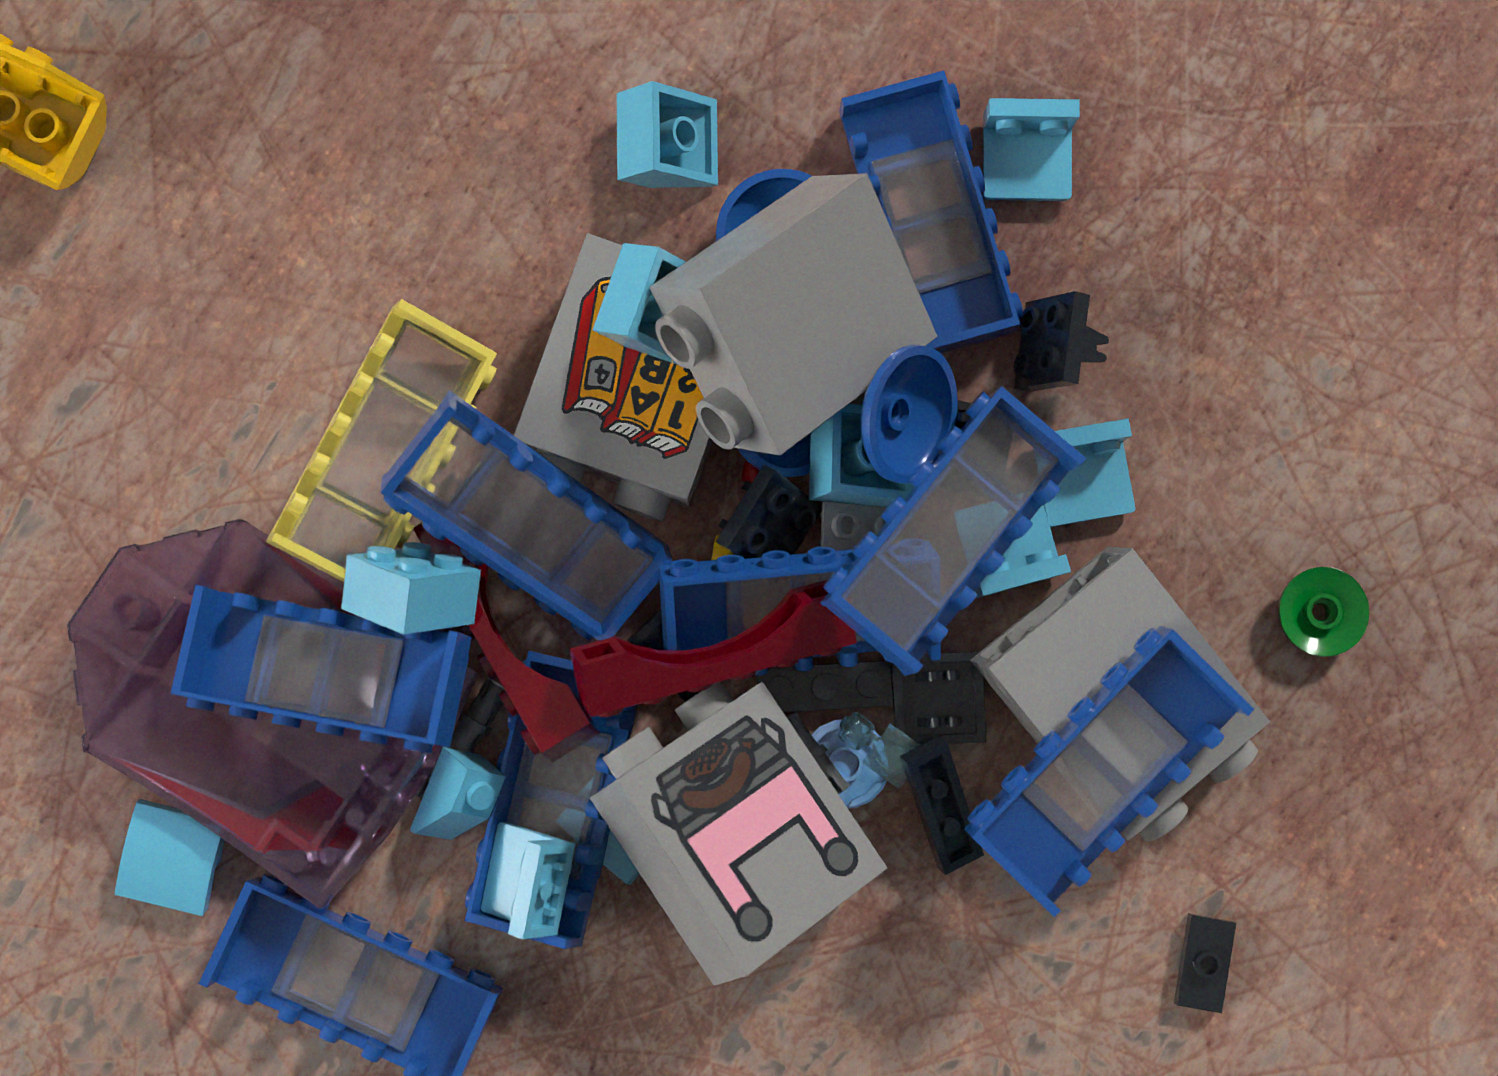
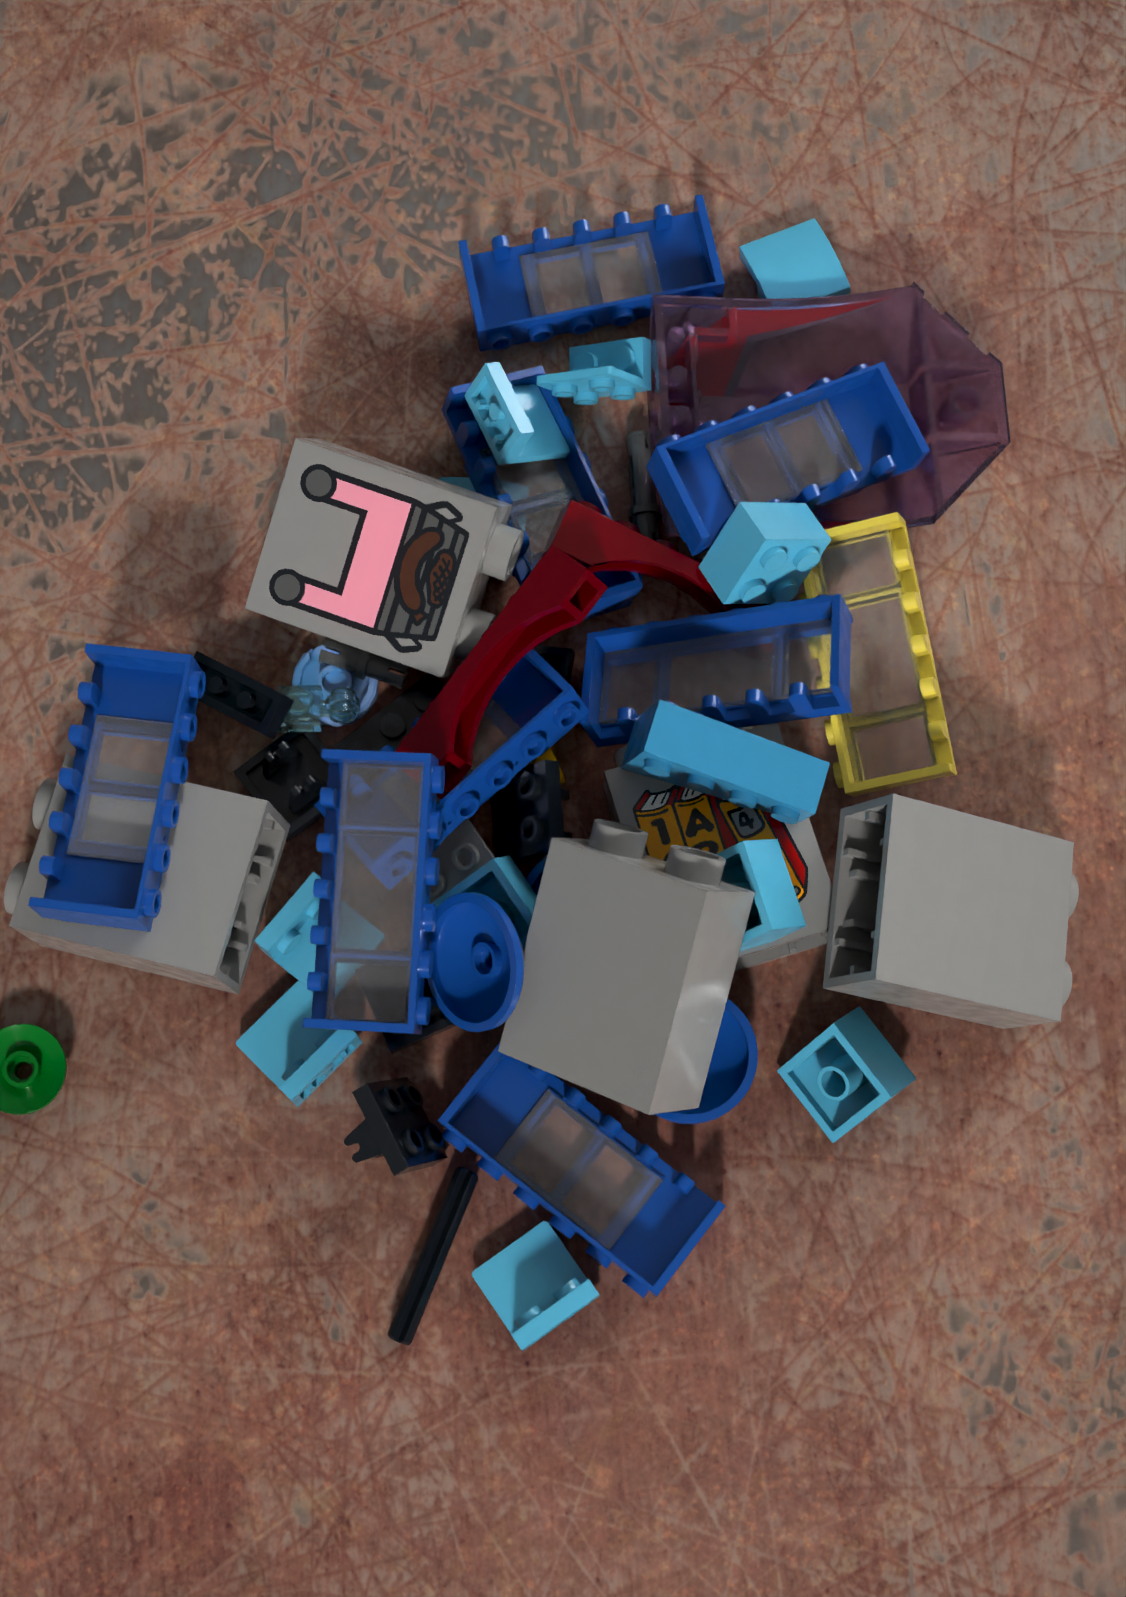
camera: 150 degrees right, 10 degrees down
medium azure slope [410,747,506,840] -> none
none -> black axle [388,1167,478,1345]
none -> medium azure bracket [537,337,651,405]
none -> dark azure wedge [620,699,830,824]
none -> light grey brick [823,793,1079,1029]

